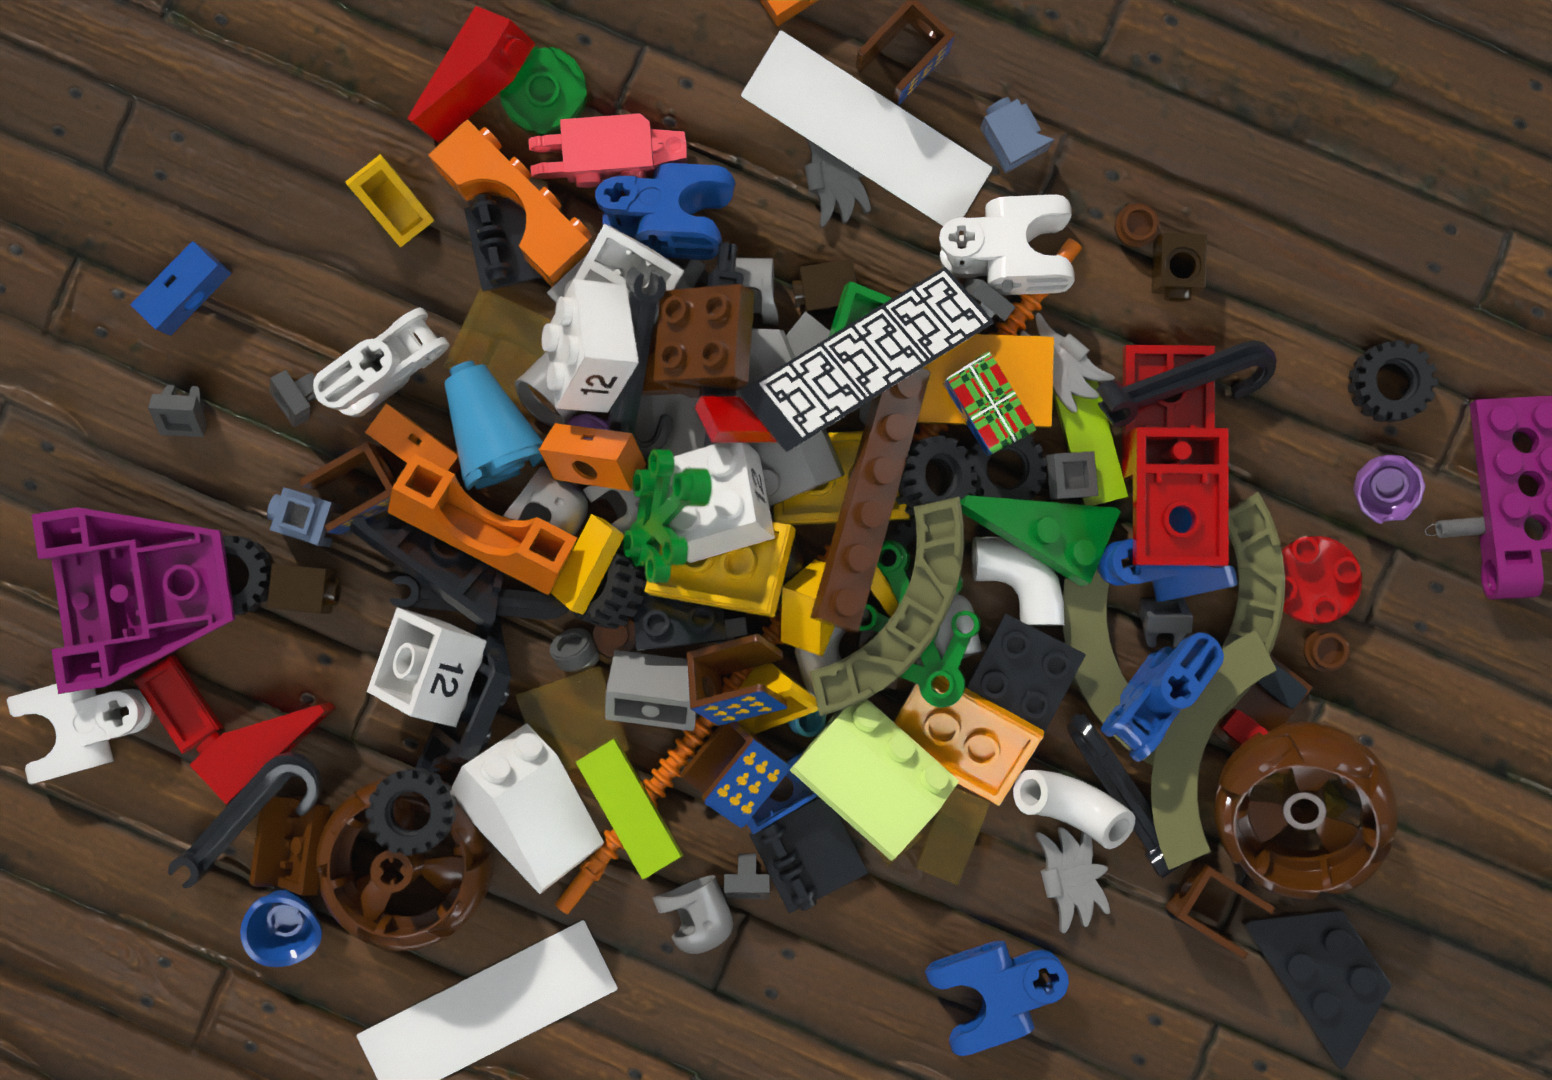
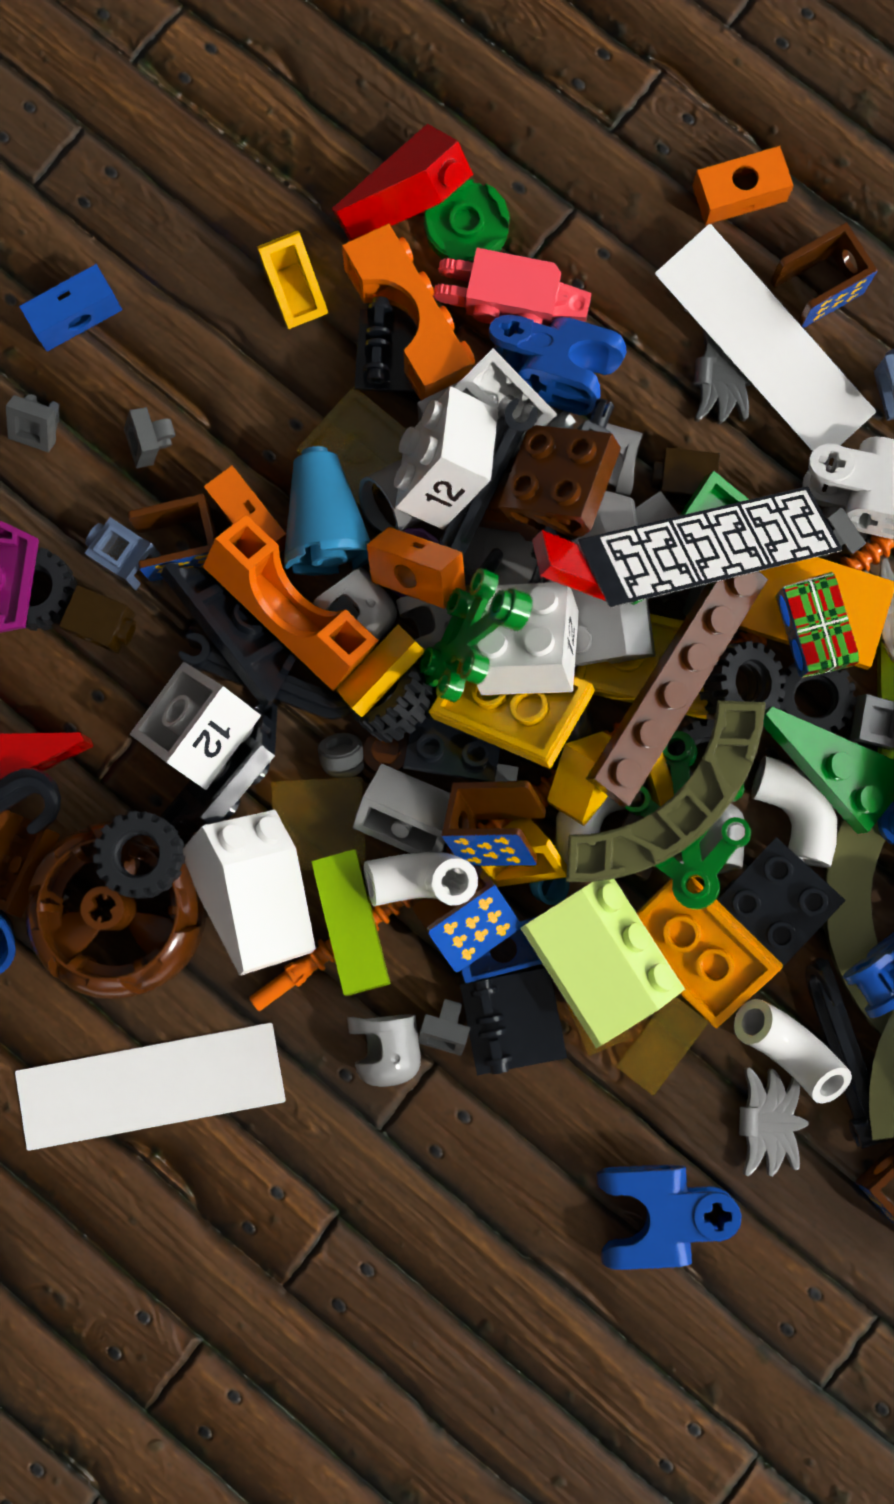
camera: 20 degrees right, 5 degrees down
white piece [313,307,450,417] -> none
none -> white cylinder [364,852,478,906]

